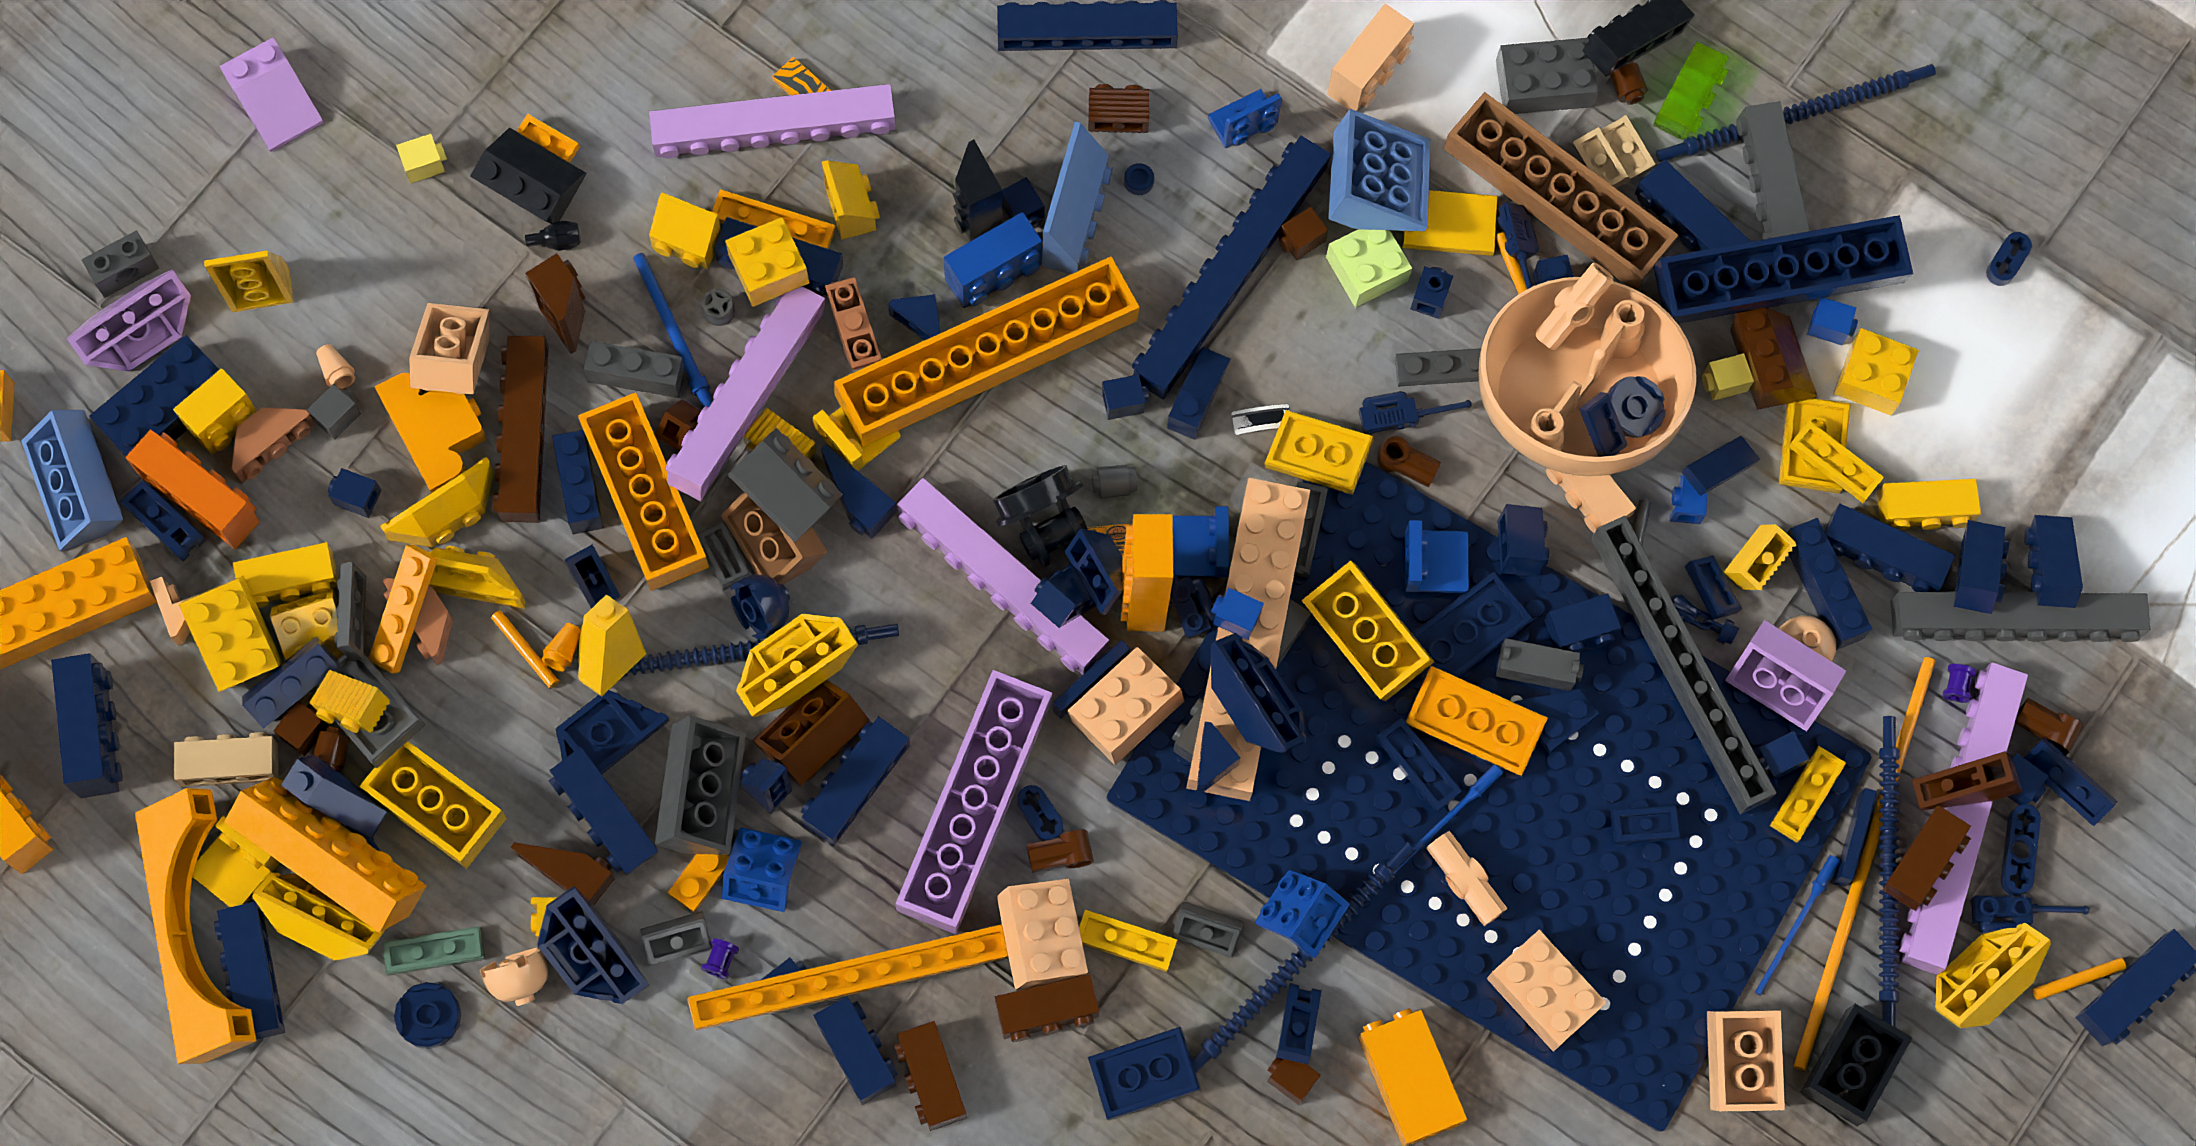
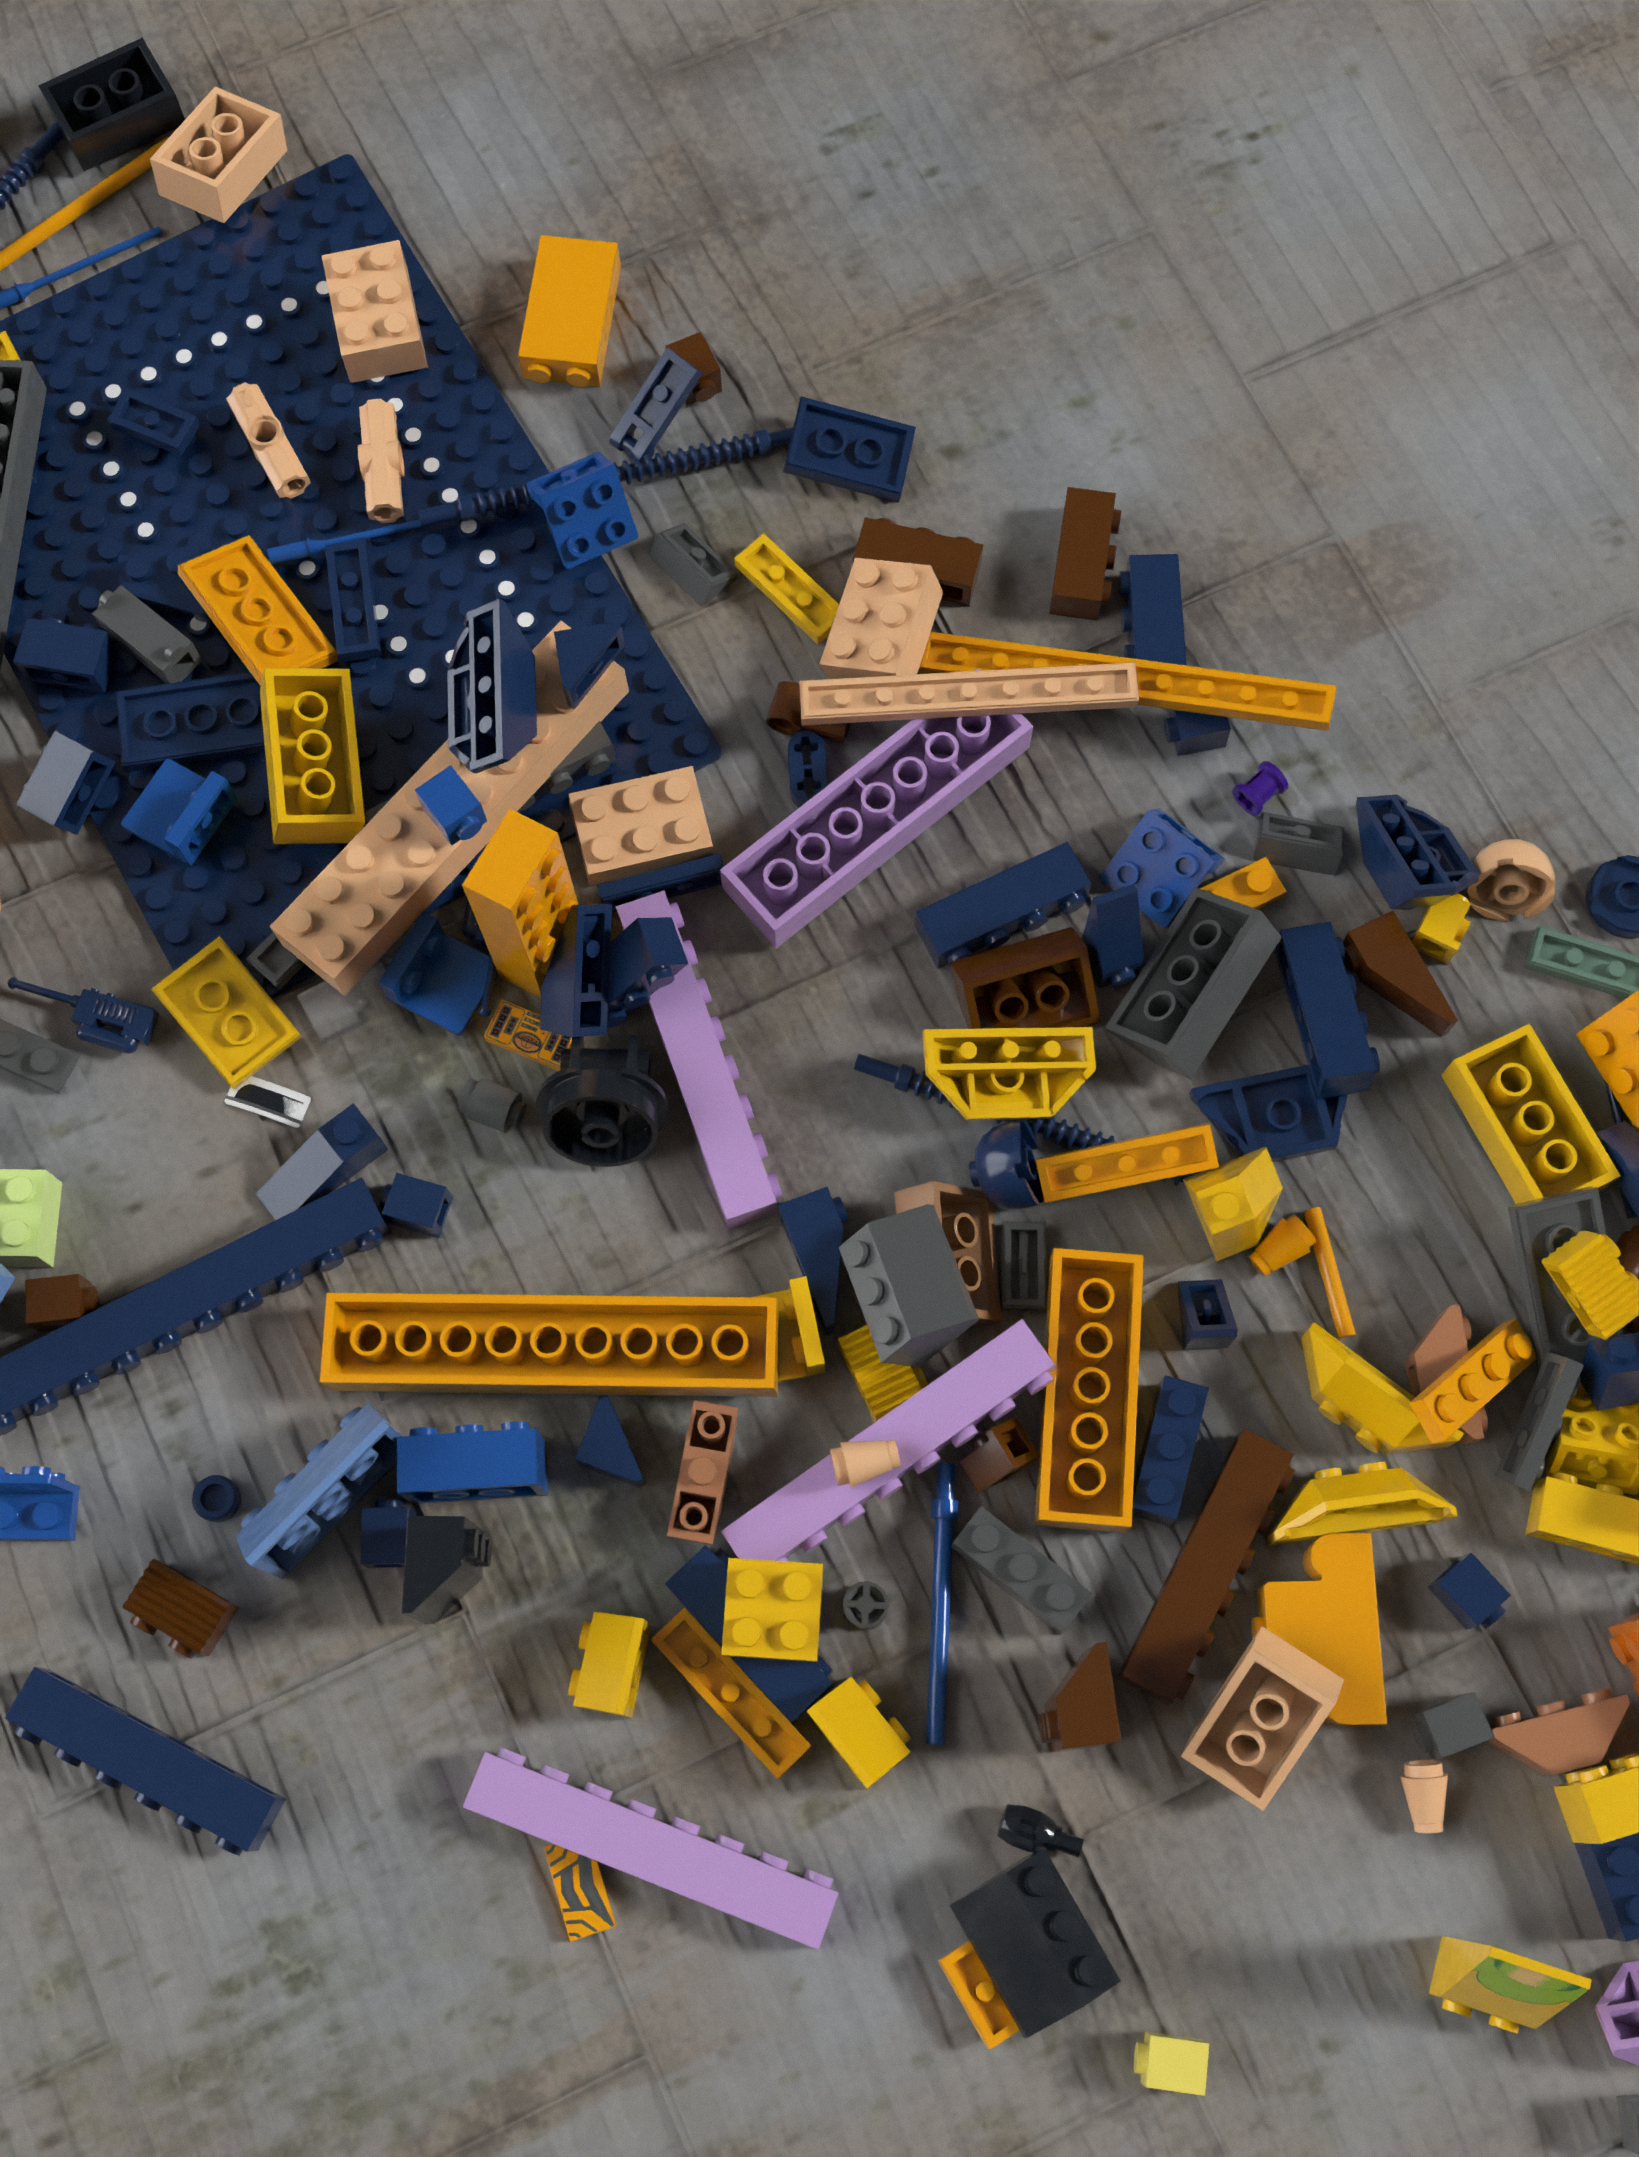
camera: 145 degrees left, 0 degrees up
reddish brown piece [1377,436,1441,488] -> none
none -> light nougat piece [226,382,311,499]
none -> light nougat tile [799,662,1139,725]
none -> light nougat cone [830,1439,901,1488]
none -> light orange plate [1035,1123,1219,1203]

